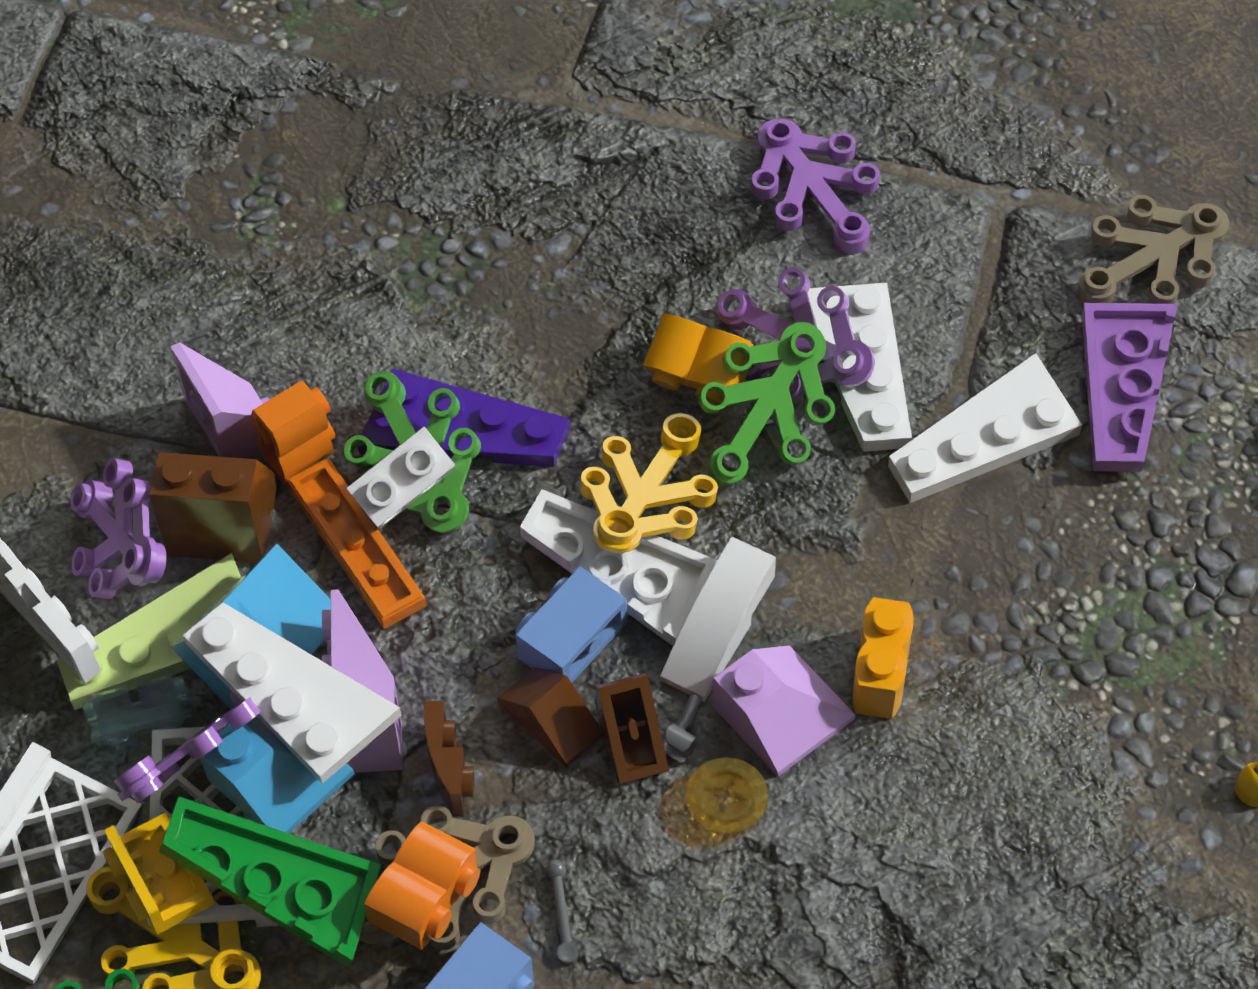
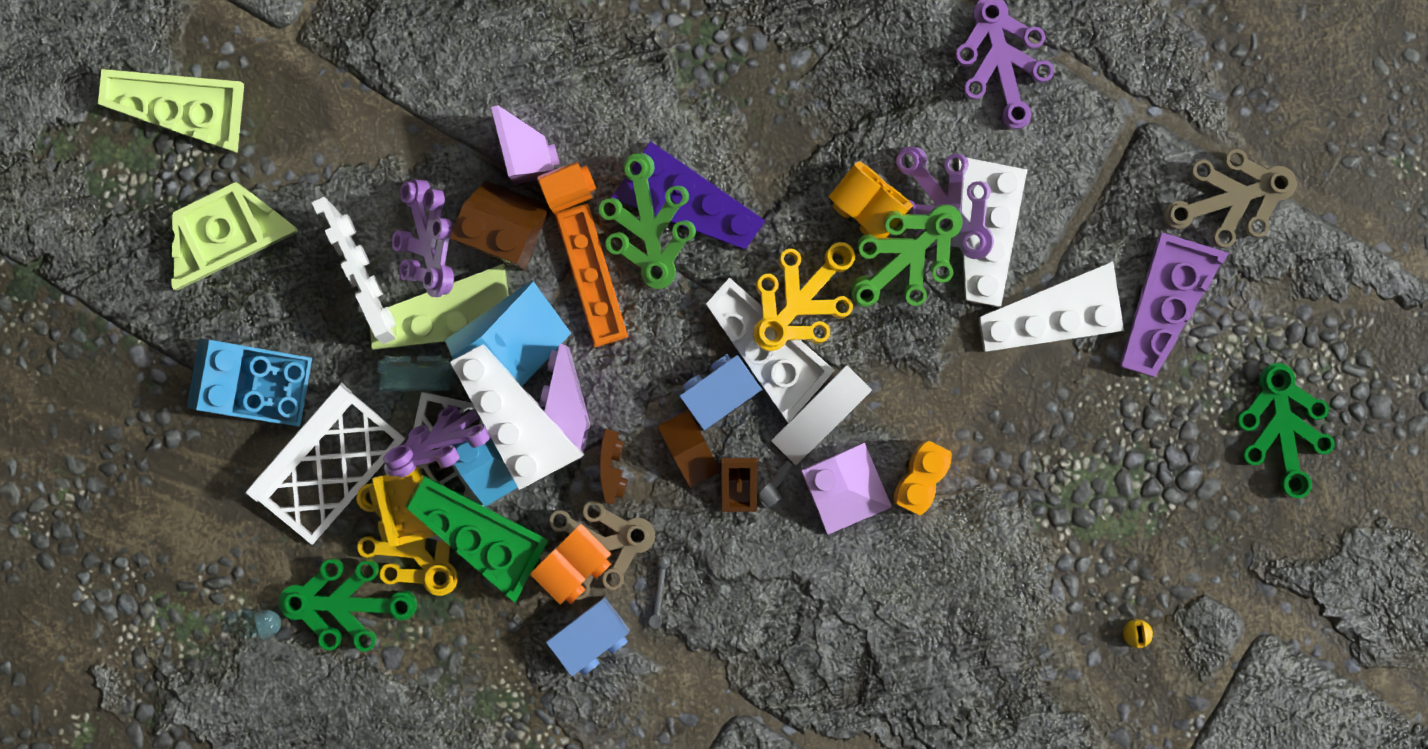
camera: 10 degrees right, 30 degrees up
white brick [347,427,456,529] -> none
clear yellow gear [686,758,768,837] -> none

